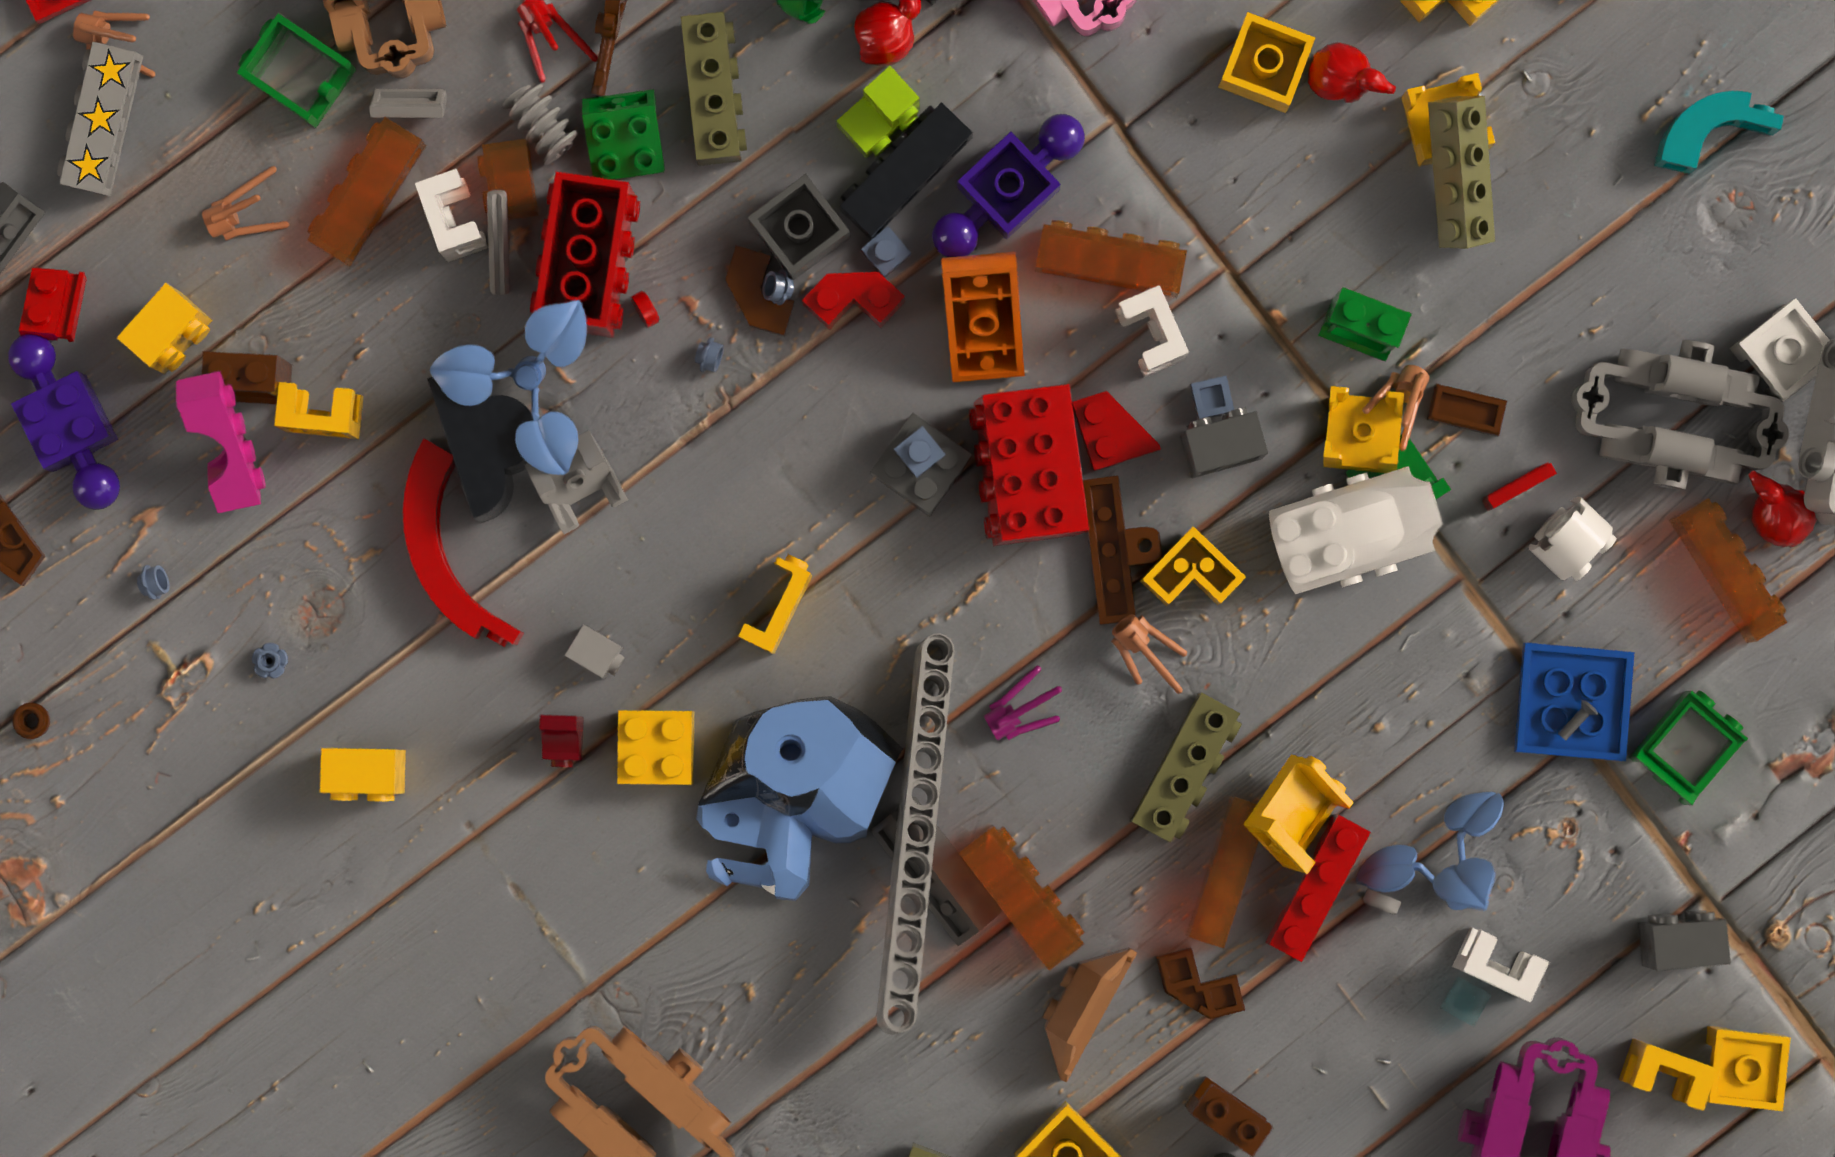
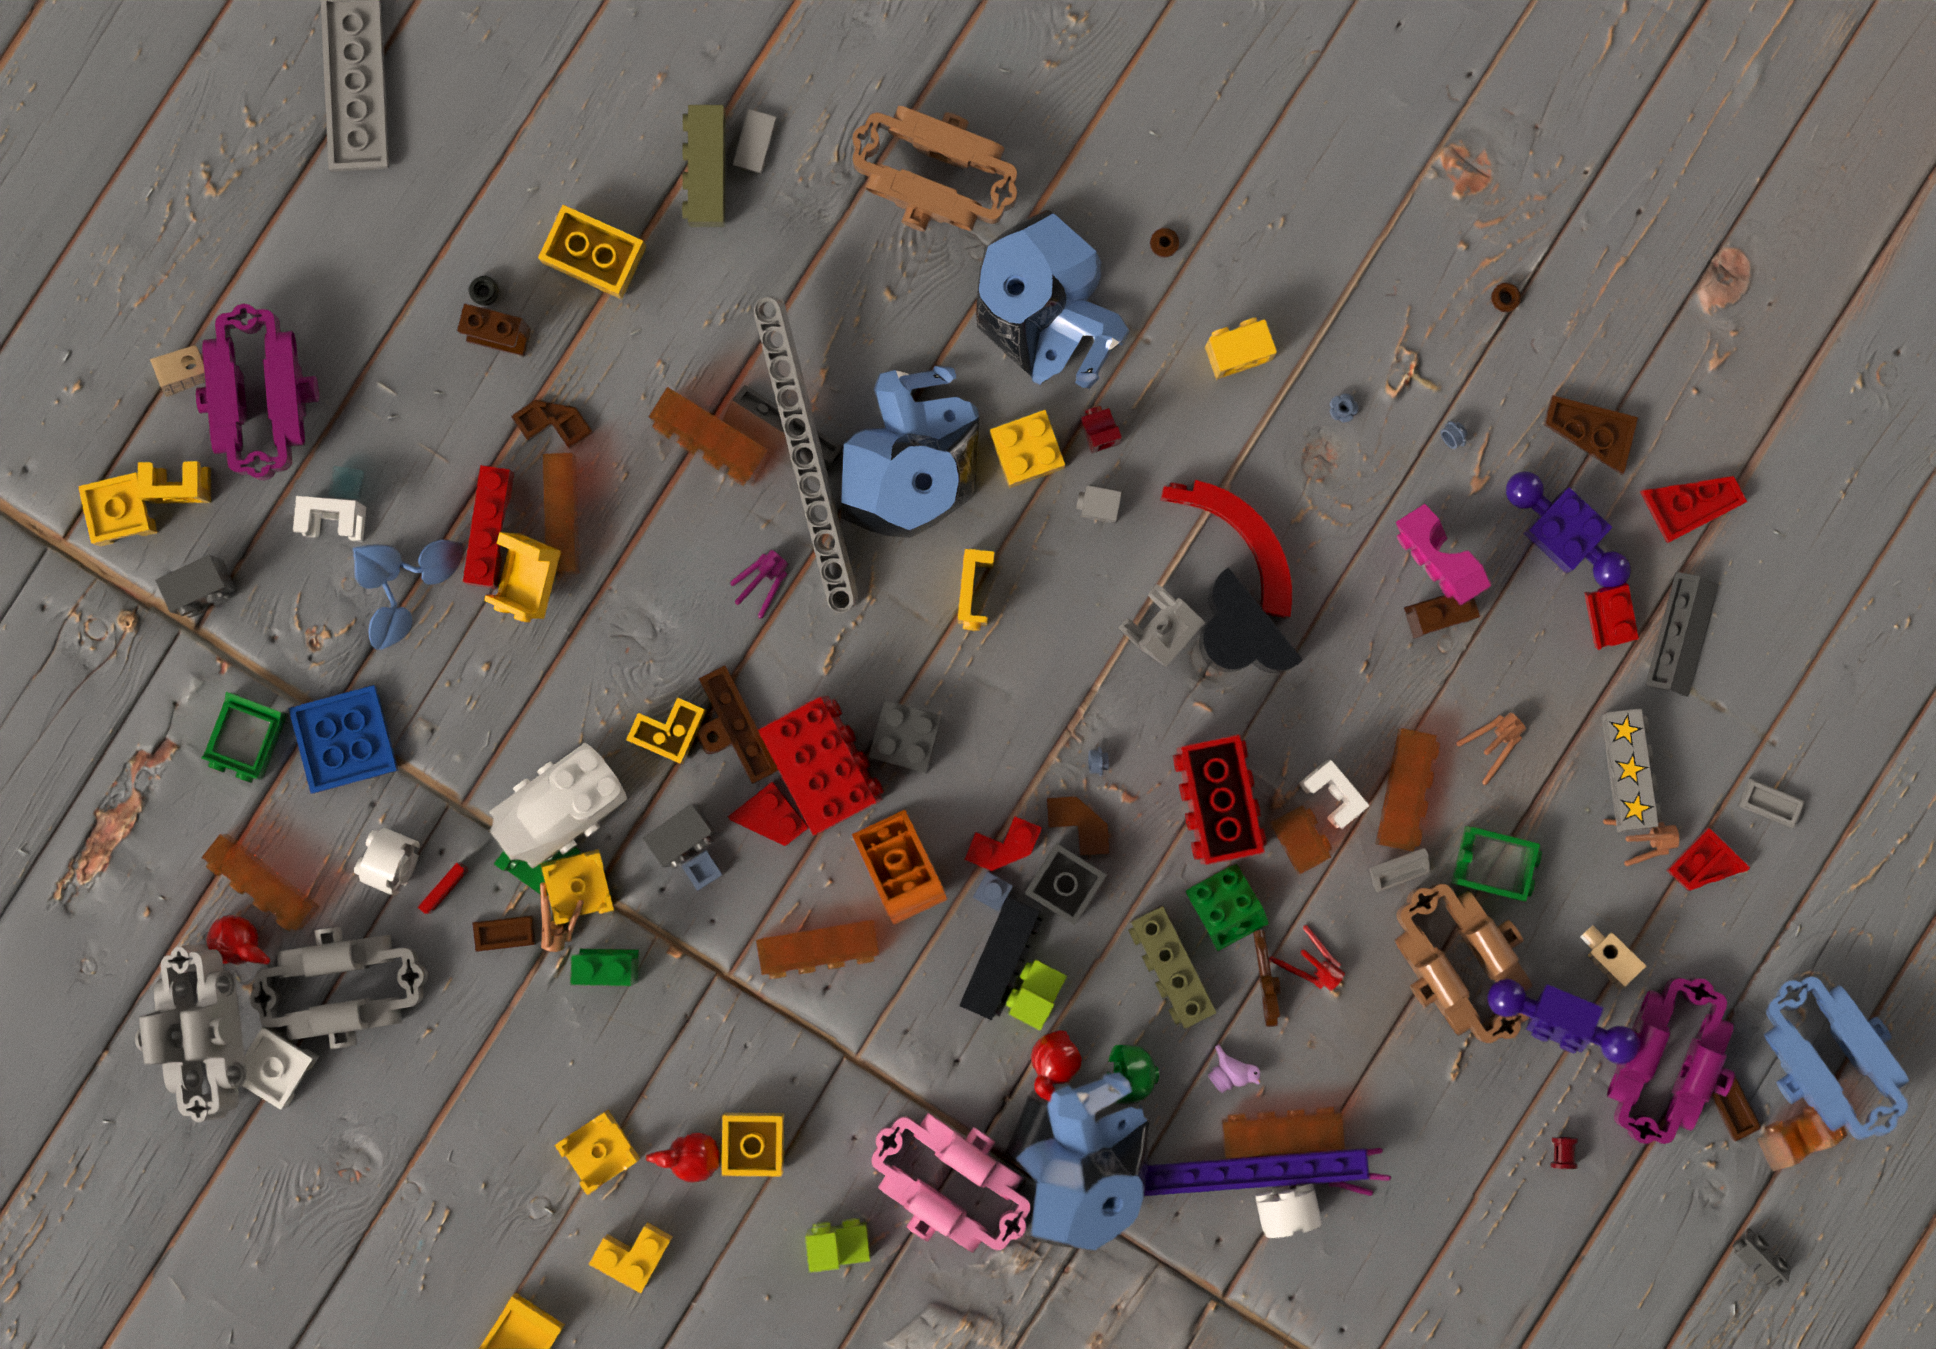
camera: 160 degrees right, 0 degrees up
yellow brick [117,283,213,374] -> none
yellow panel [274,382,364,439] -> none
medium blue plant [430,300,587,475] -> none
light grey axle [487,190,510,295] -> none
light grey piece [502,84,578,165] -> none
red tile [630,290,660,328] -> none
sand blue plate [763,269,794,305] -> none
sand blue plate [894,426,946,478] -> none
dark purple brick [932,114,1085,257] -> none
medium nougat wedge [1042,947,1137,1083] -> none
nougat plant [1111,614,1187,694] -> none
white panel [1115,285,1189,377] -> none
olive brick [1130,692,1242,843] -> none
light grey tile [1363,888,1401,915] -> none
olive brick [1428,96,1495,249] -> none
dark grey piece [1558,700,1598,741] -> none
teal arch [1654,91,1784,174] -> none
none -> medium blue piece [976,210,1129,390]
none -> reddish brown plate [1150,228,1179,258]

